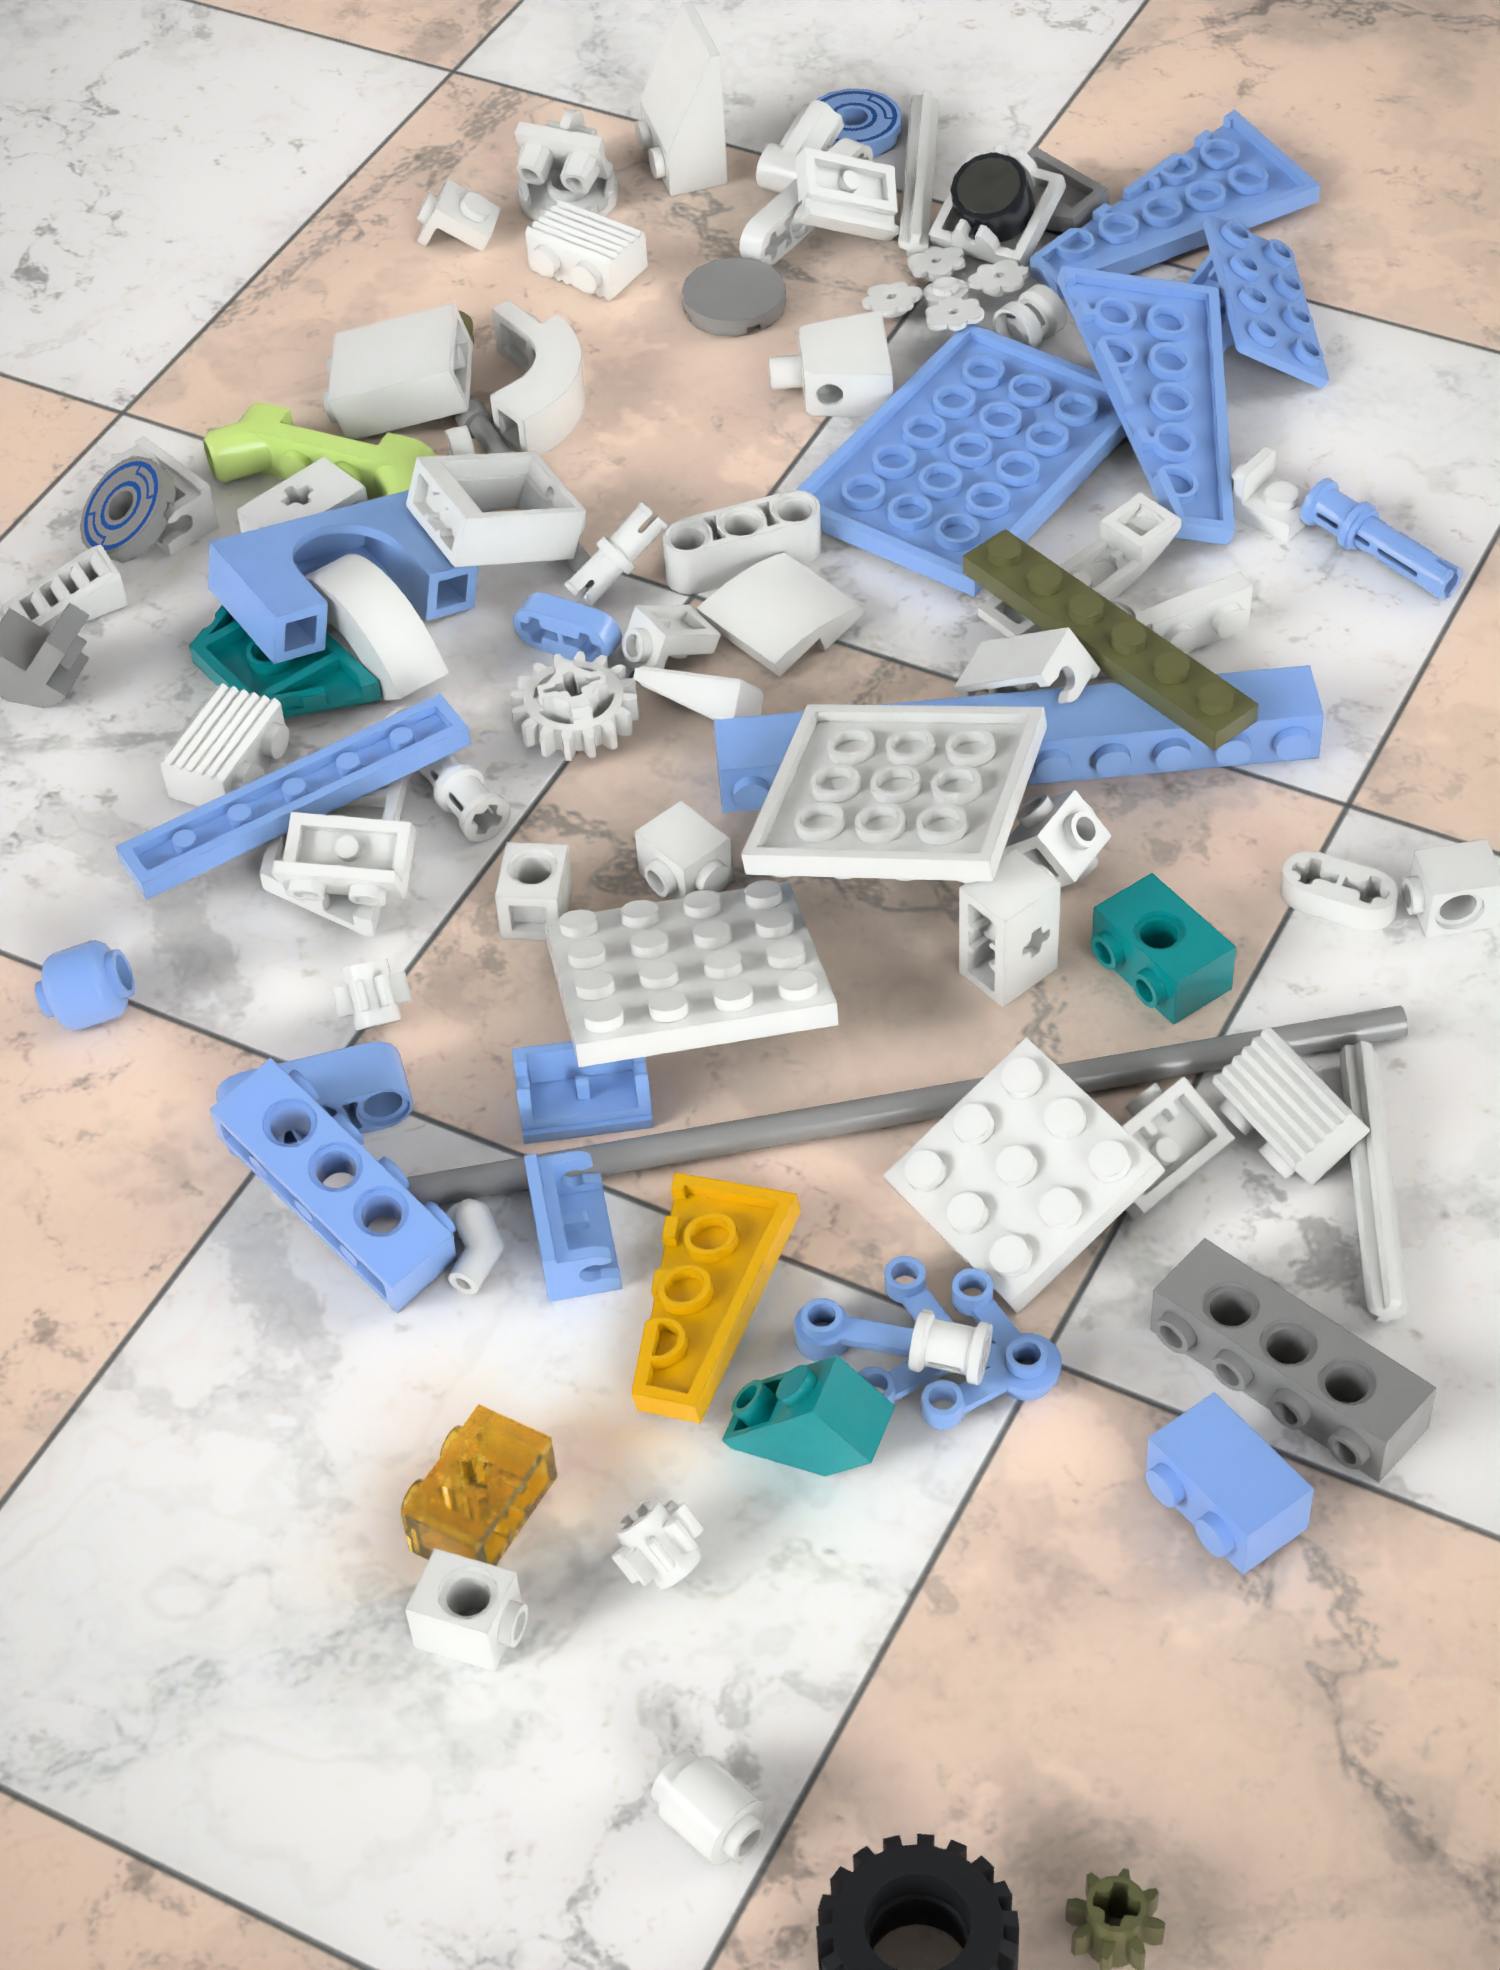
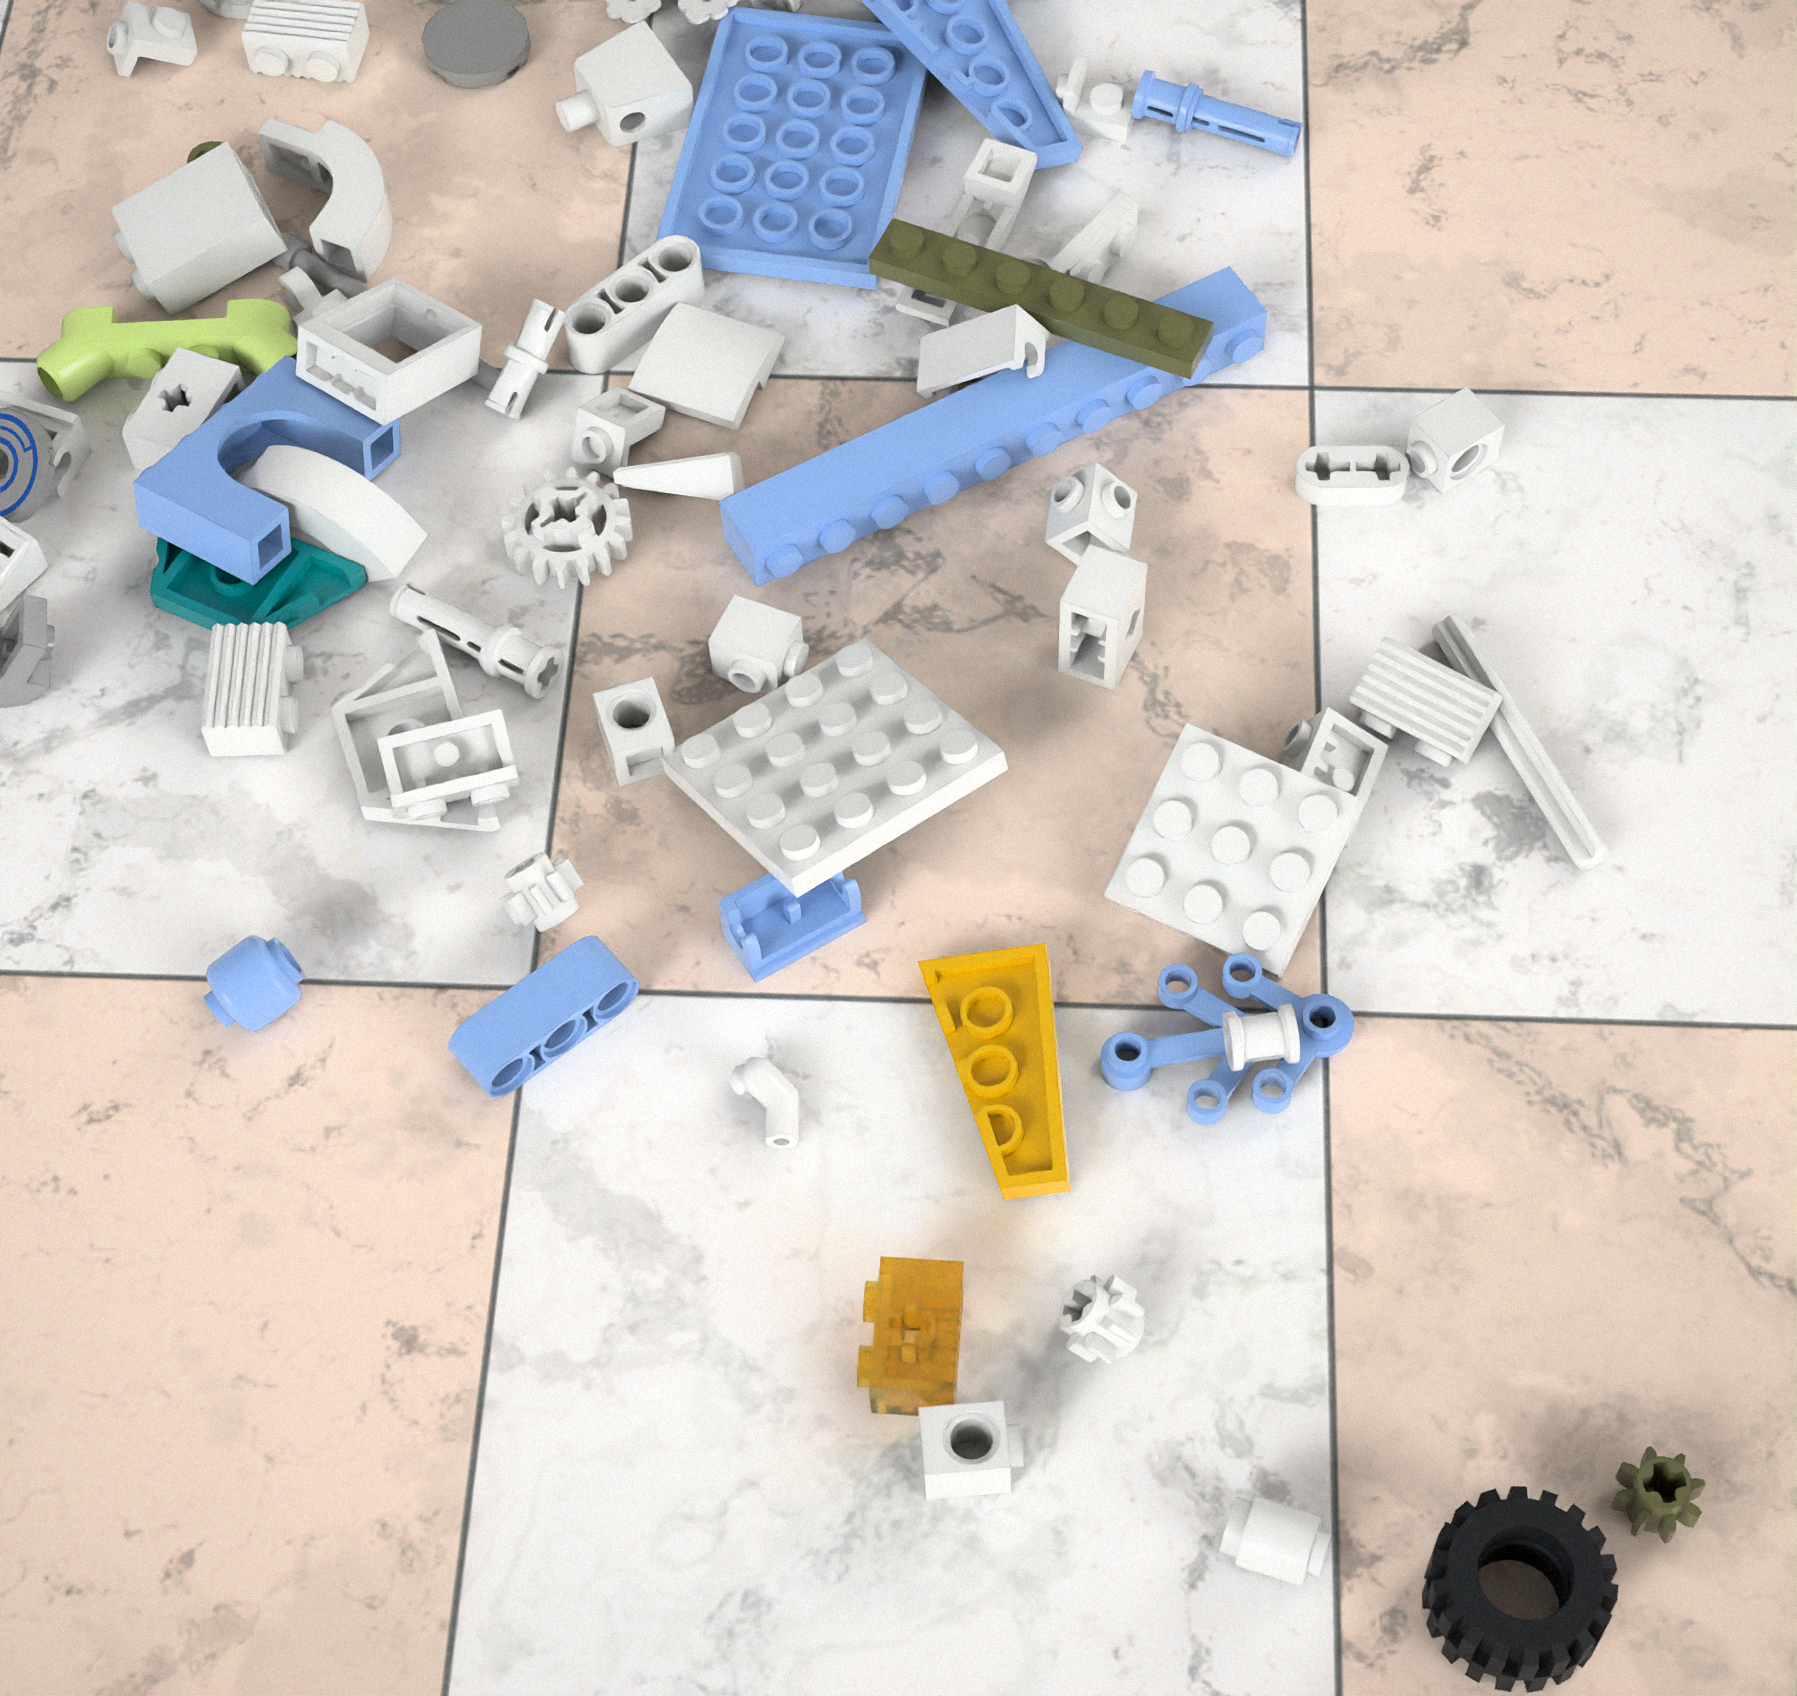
camera: 25 degrees left, 10 degrees up
light blue plate [115,693,471,900] -> none
light blue brick [210,1058,457,1313] -> none
light grey piece [406,1005,1408,1205] -> none
light blue beam [513,592,622,662] -> none
light blue hinge [524,1151,622,1302] -> none
teal slope [722,1355,895,1477] -> none
white plate [741,704,1047,883] -> none
teal brick [1091,873,1236,1025] -> none
light blue brick [1145,1392,1314,1575] -> none
light grey brick [1150,1238,1436,1483] -> none

